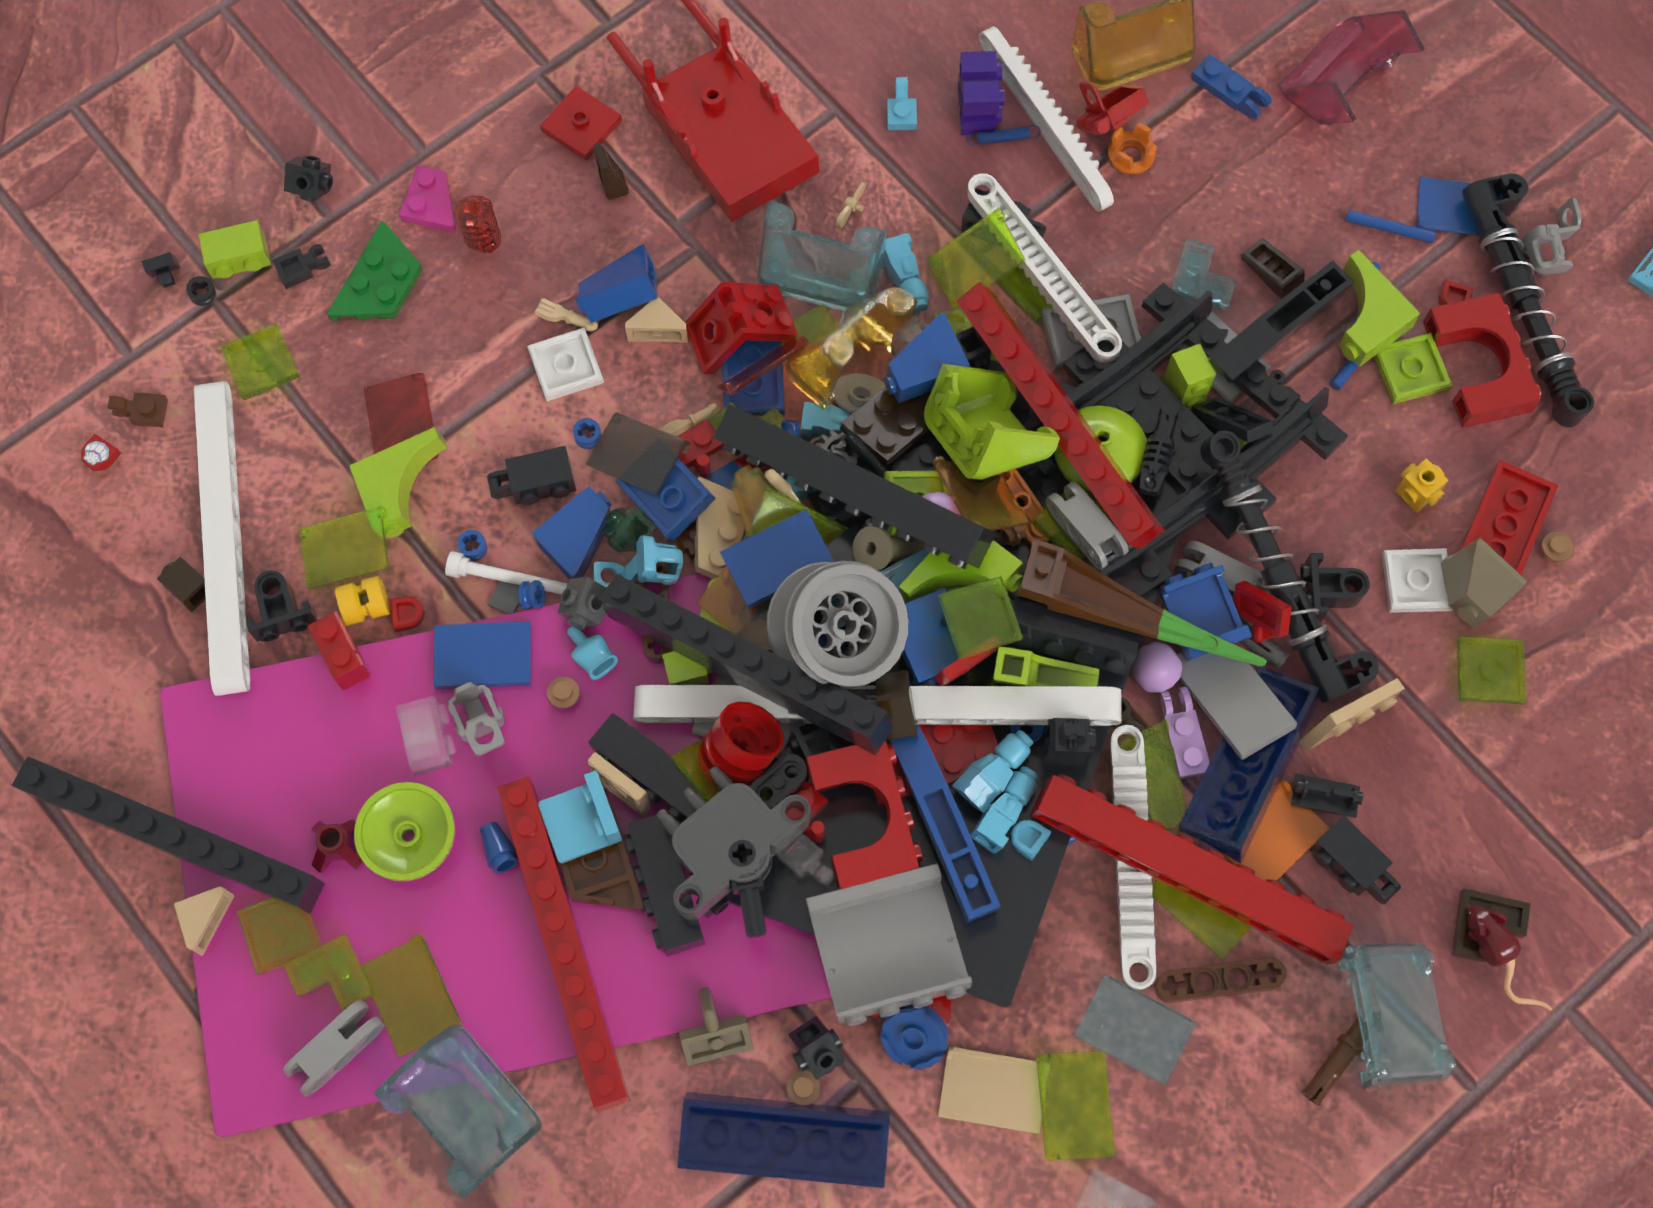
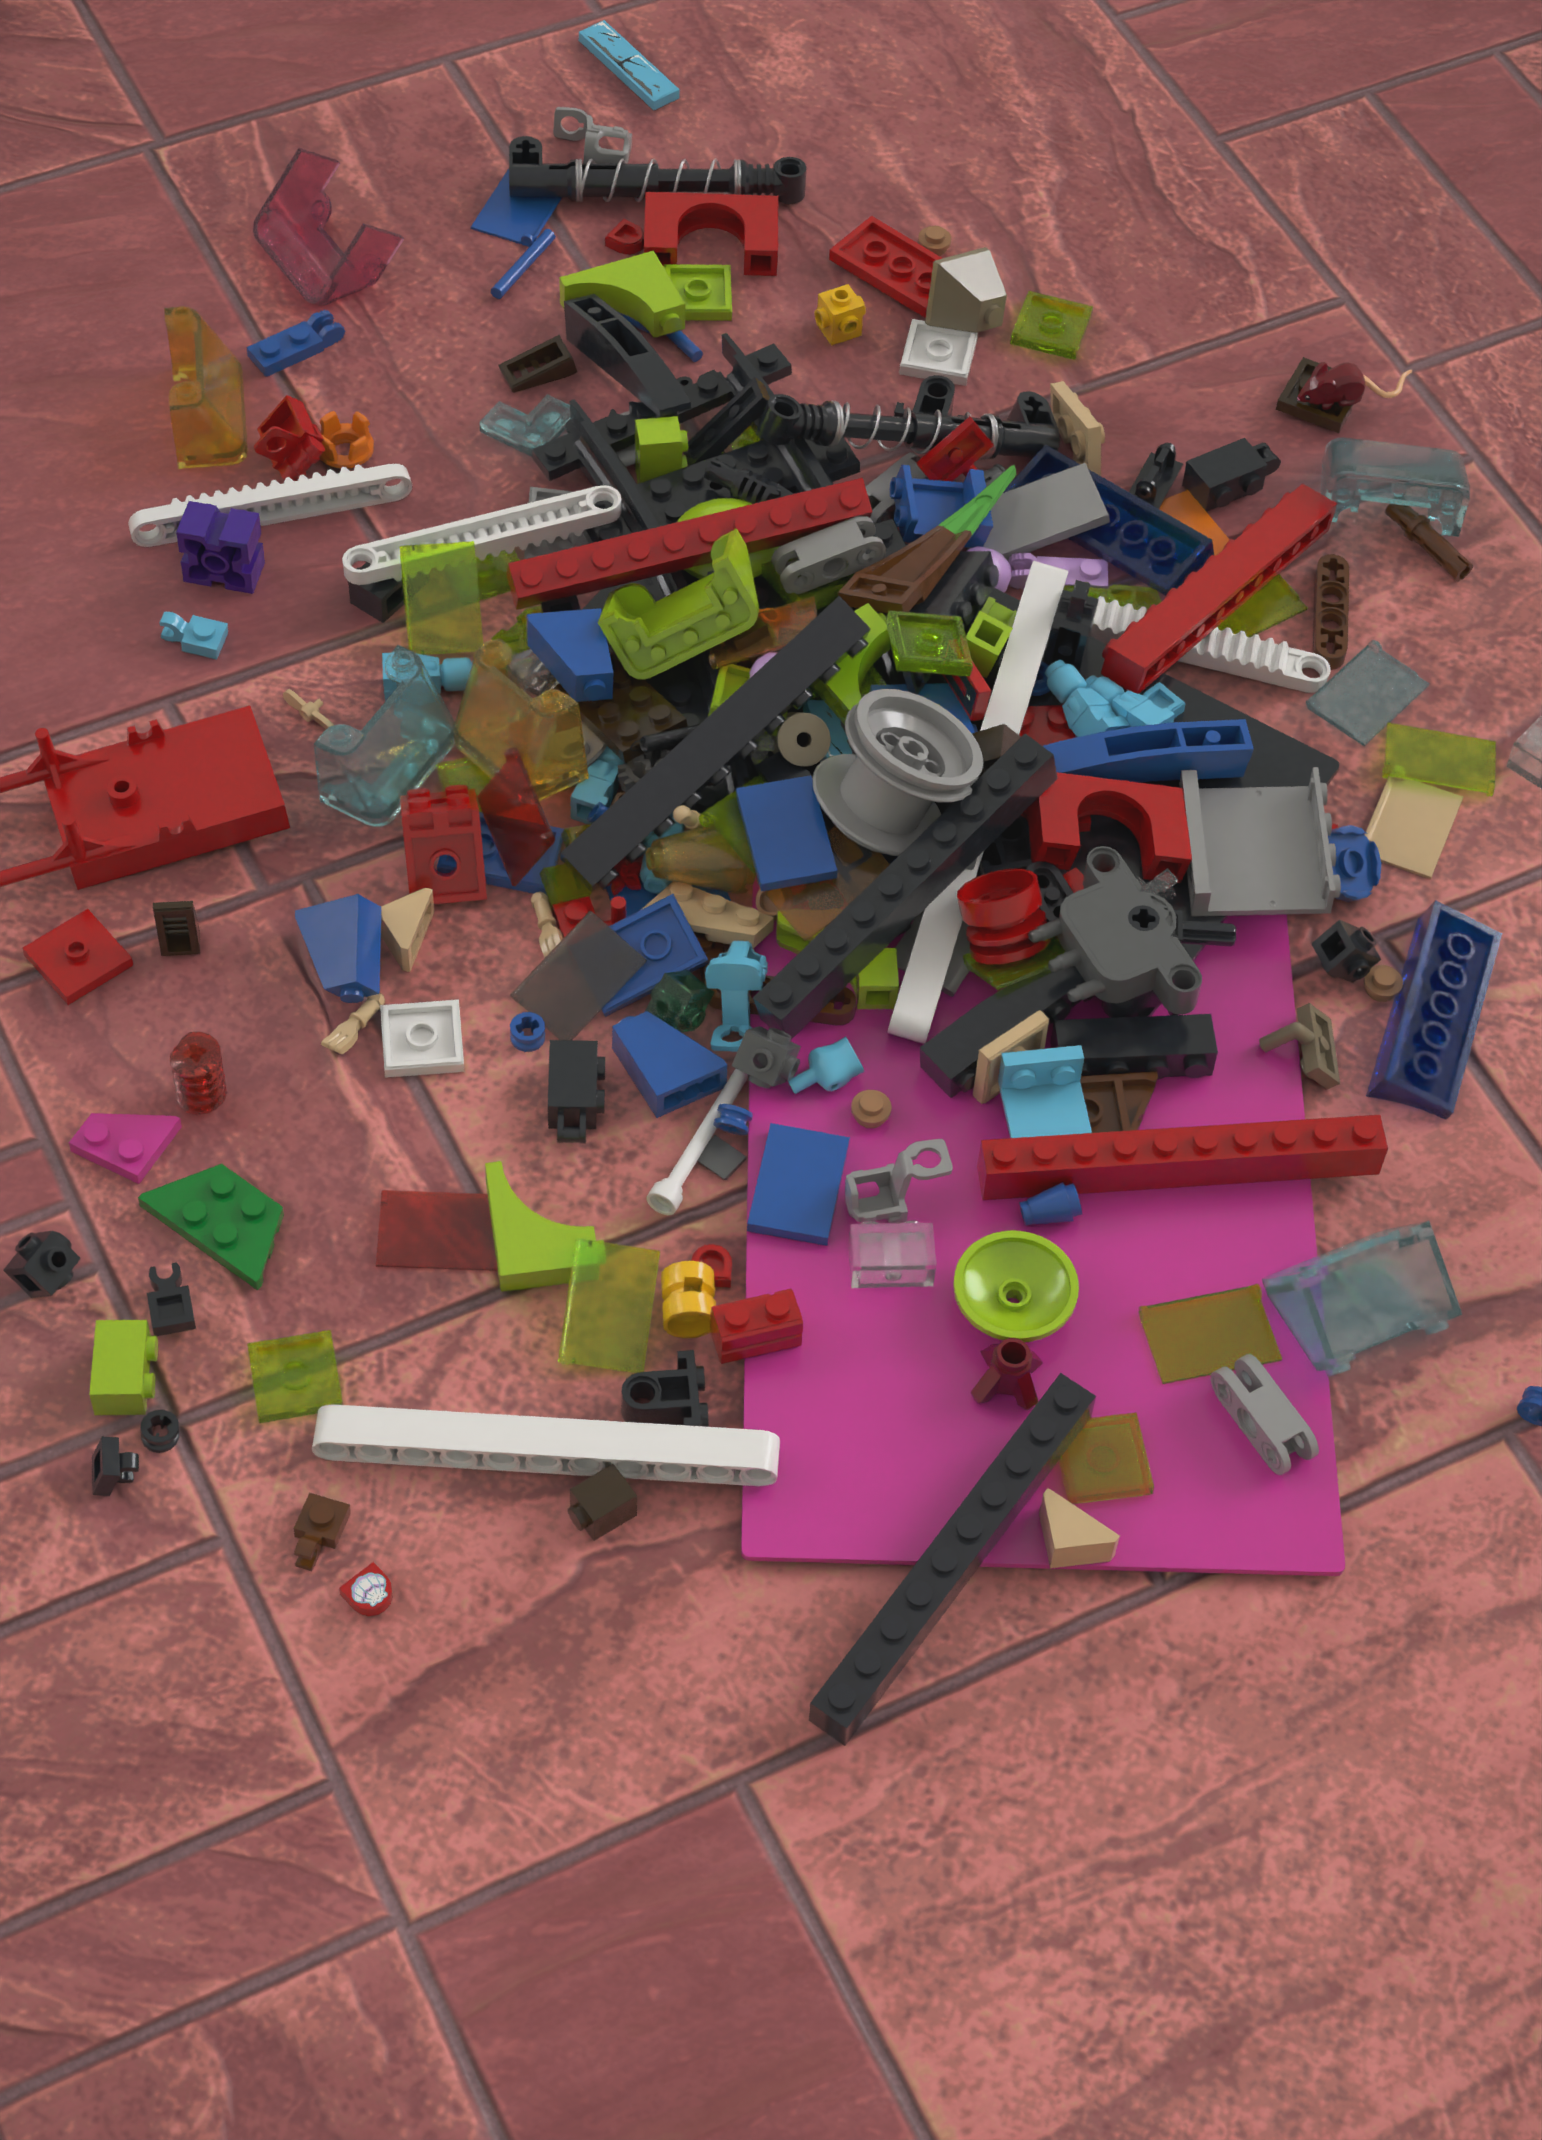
camera: 80 degrees left, 15 degrees down
clear neon green plate [283,934,375,1011] -> none
blue bush [457,530,487,561] -> none
blue piece [966,125,1041,145] -> none

